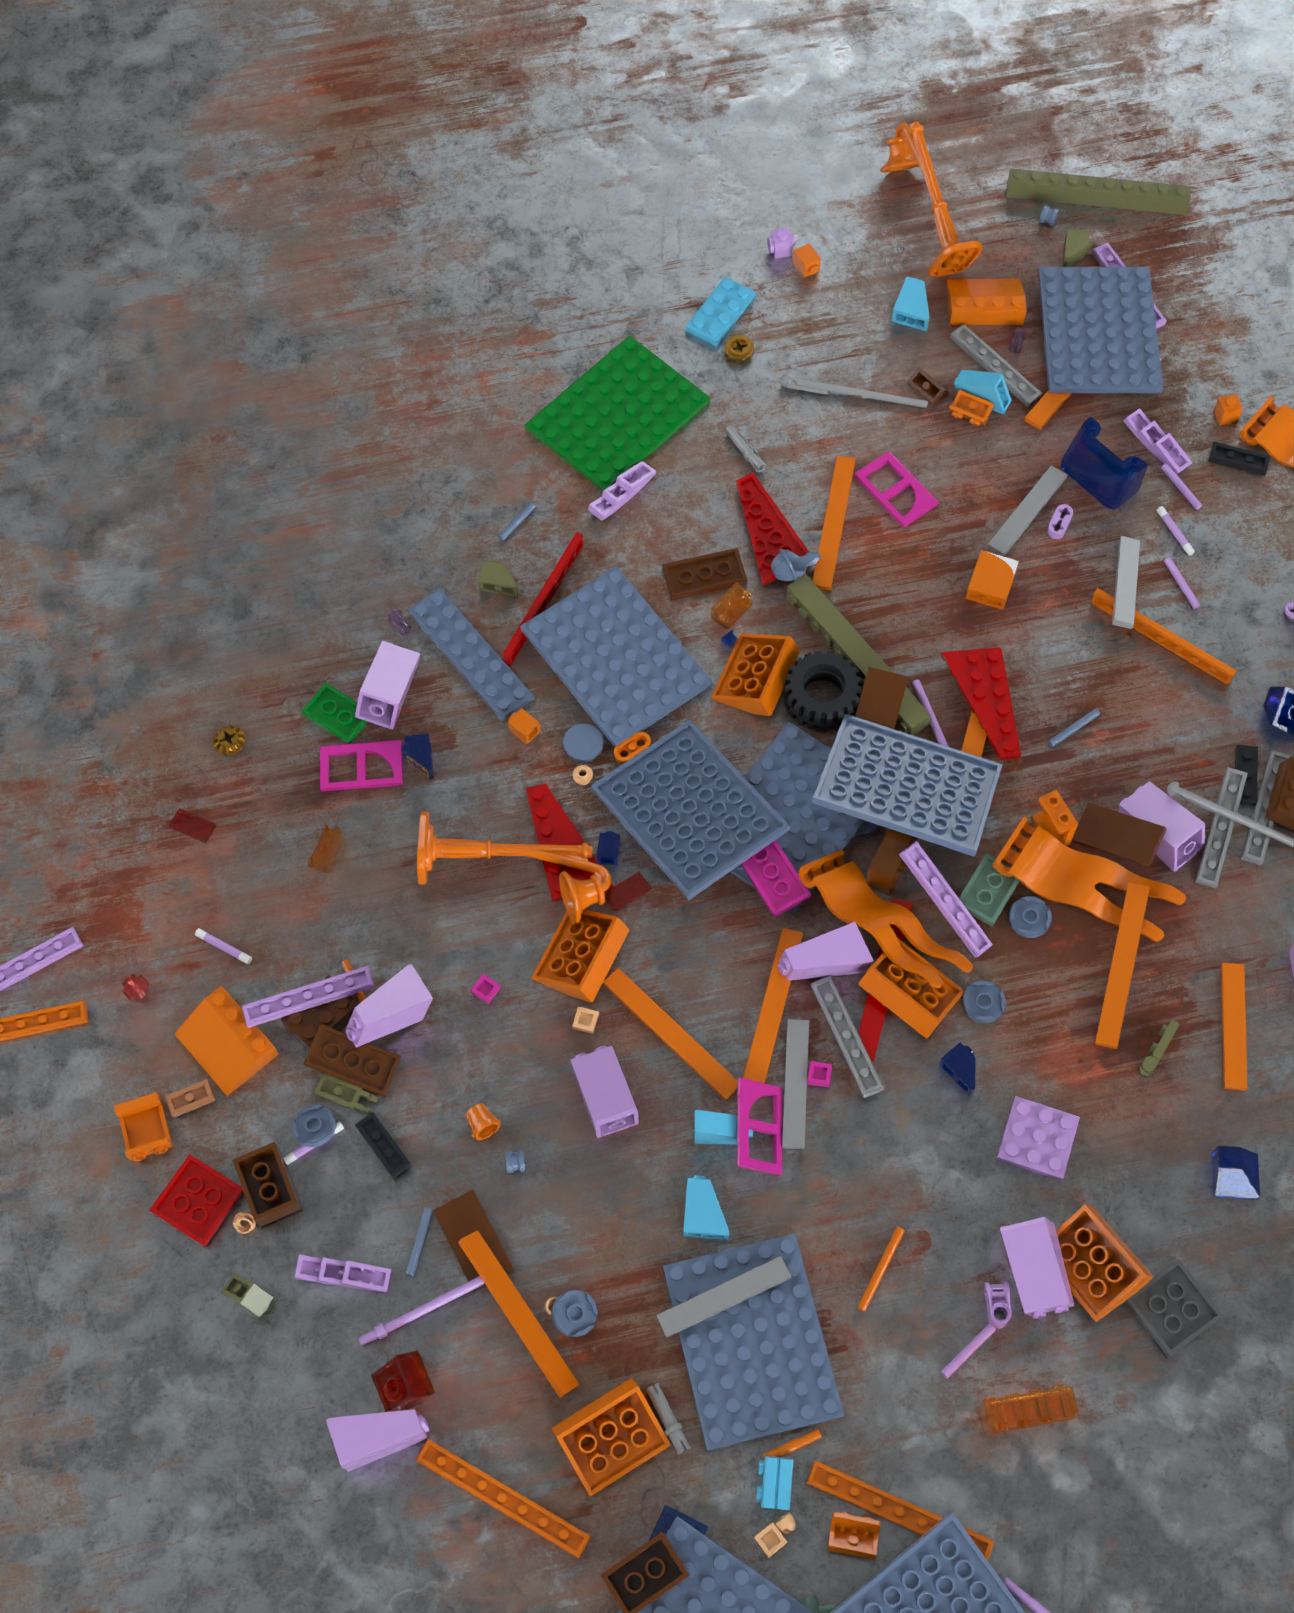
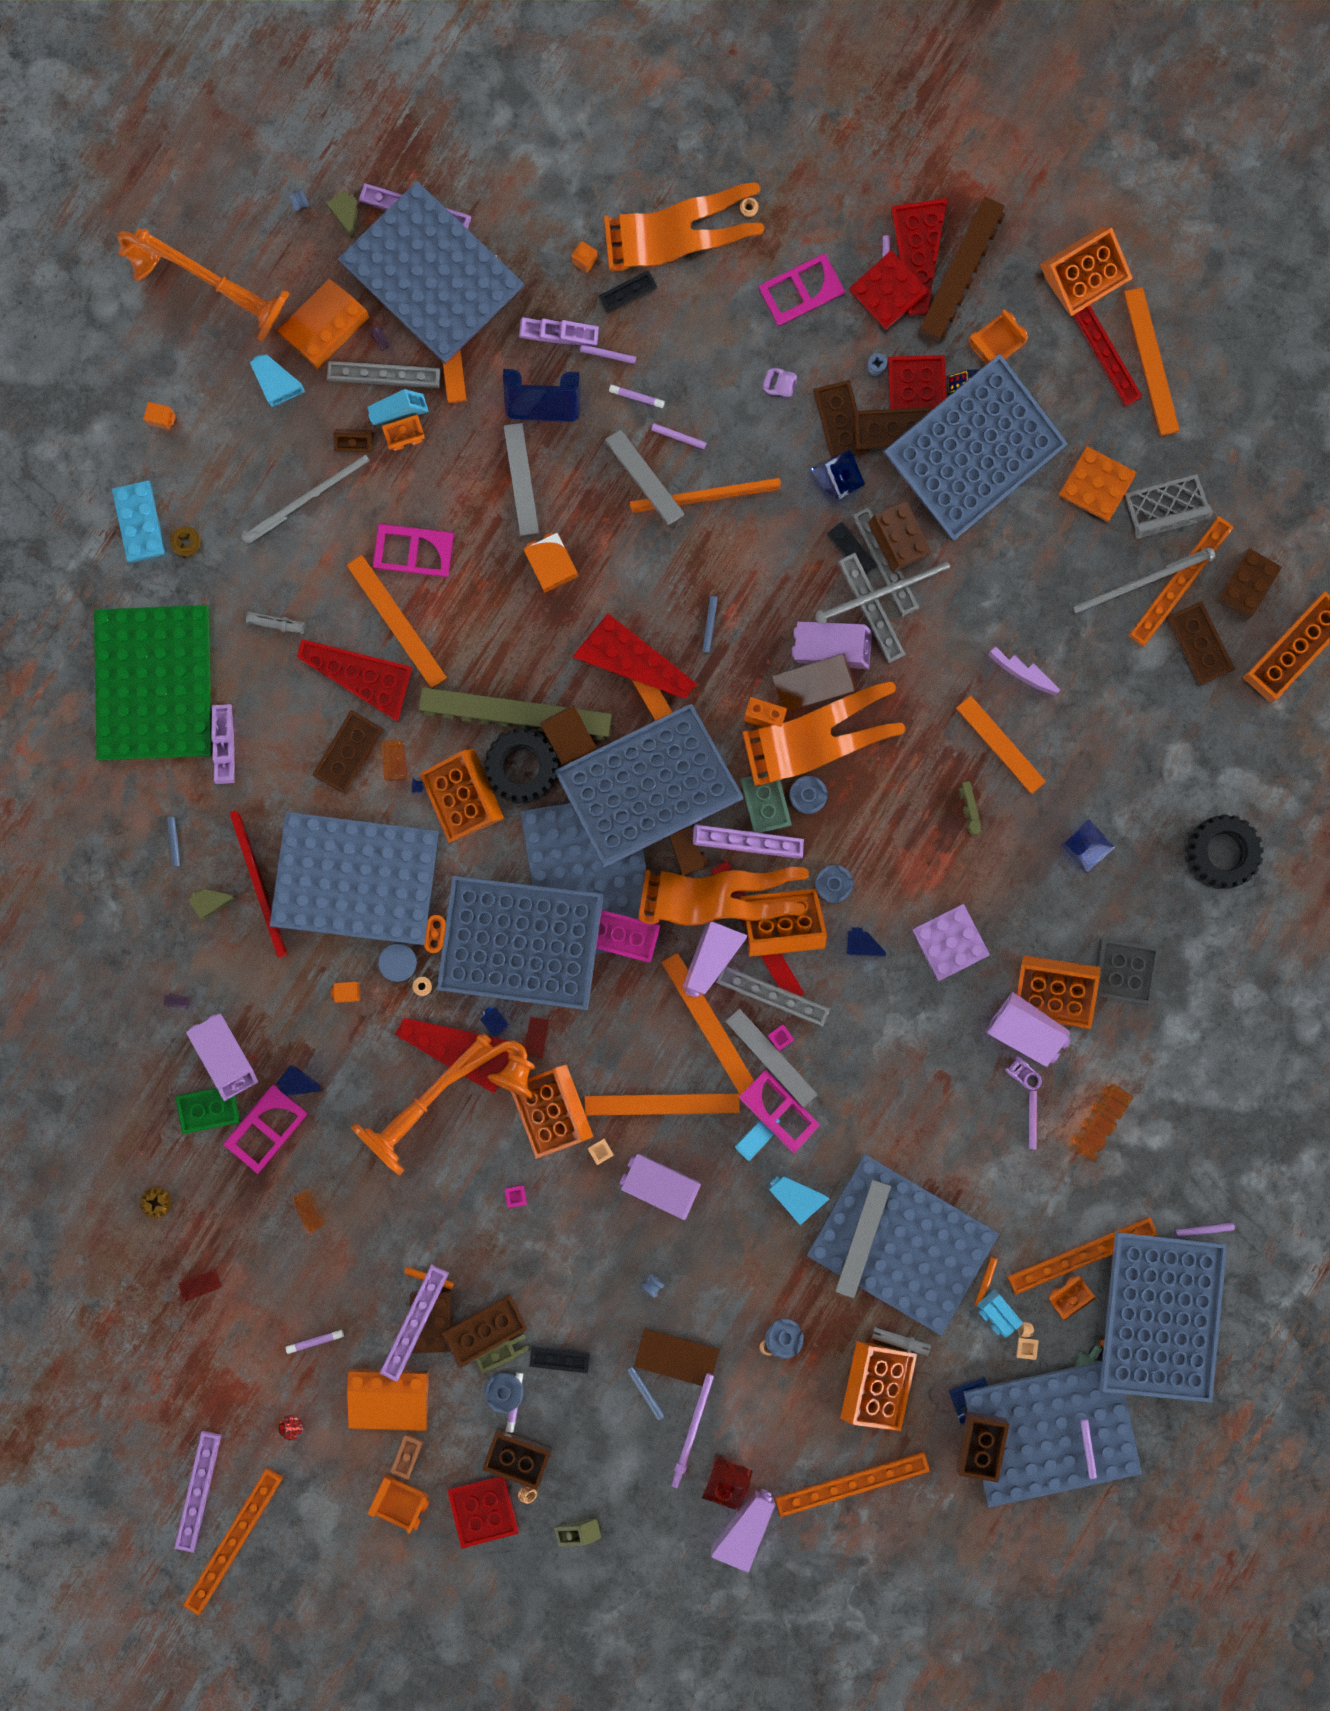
camera: 45 degrees left, 20 degrees up
lavender slope [294,1254,391,1293] -> none
lavender slope [346,964,433,1047] -> none
sand blue plate [408,588,534,722] -> none
orange tile [458,1230,579,1398] -> none
orange piece [466,1103,501,1140] -> none
lavender brick [767,227,795,259] -> none
sand blue piece [771,549,821,581] -> none
orange bar [857,1227,905,1312] -> none
lavender bar [912,680,949,747] -> none
olive brick [1006,168,1191,215] -> none
lavender beam [1047,504,1073,539] -> none
orange tile [1095,883,1150,1049] -> none

